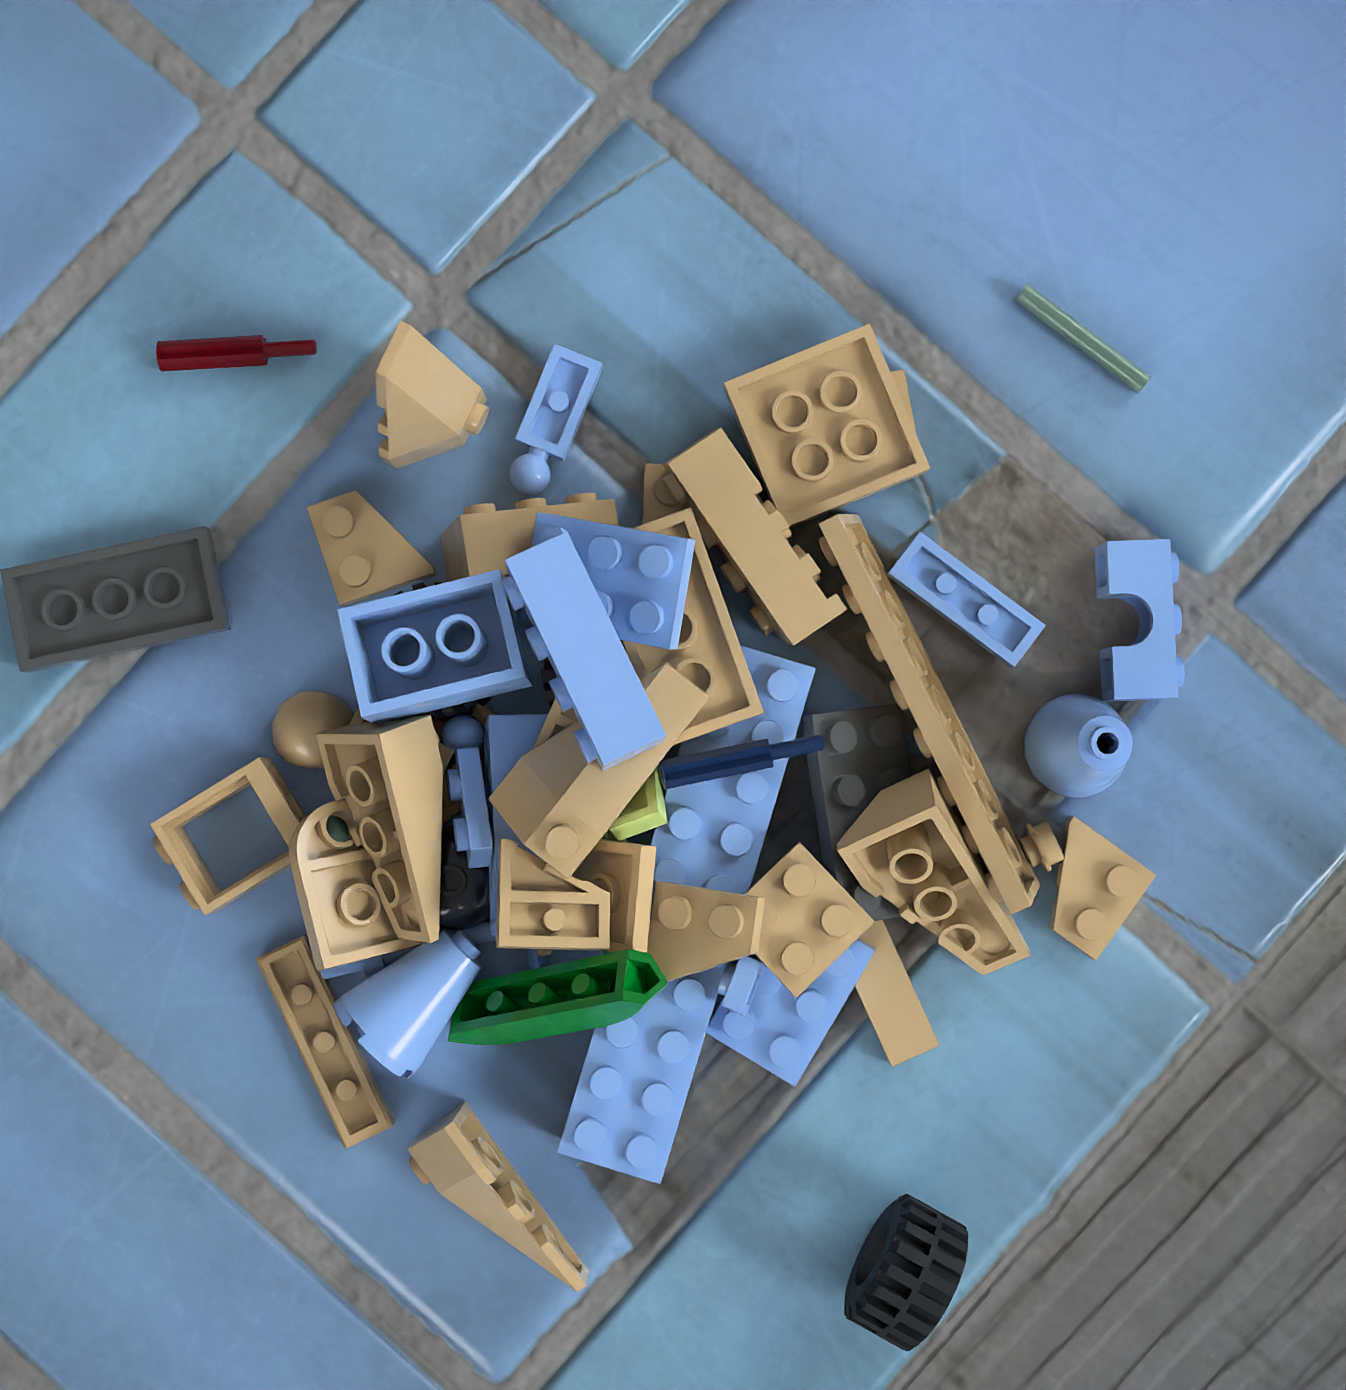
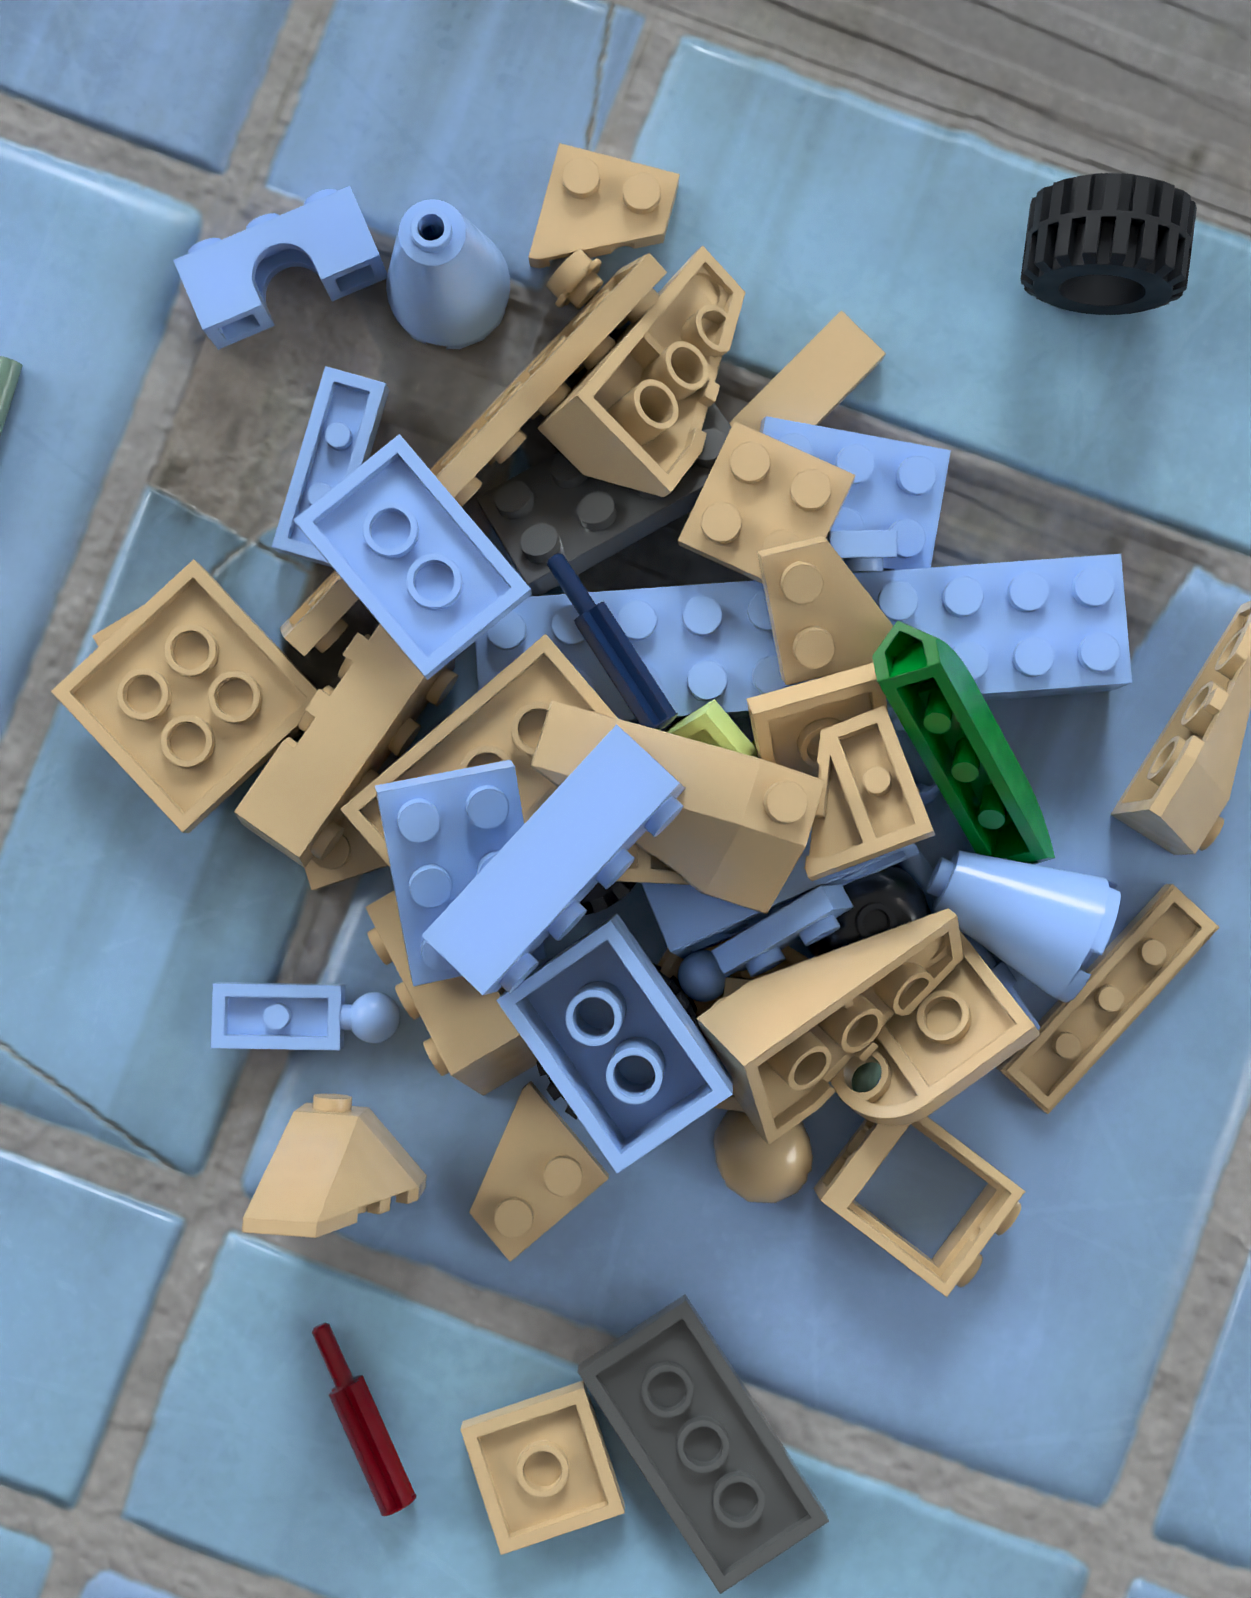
camera: 110 degrees left, 0 degrees up
none -> light blue plate [294,434,532,680]
none -> tan plate [460,1381,625,1555]

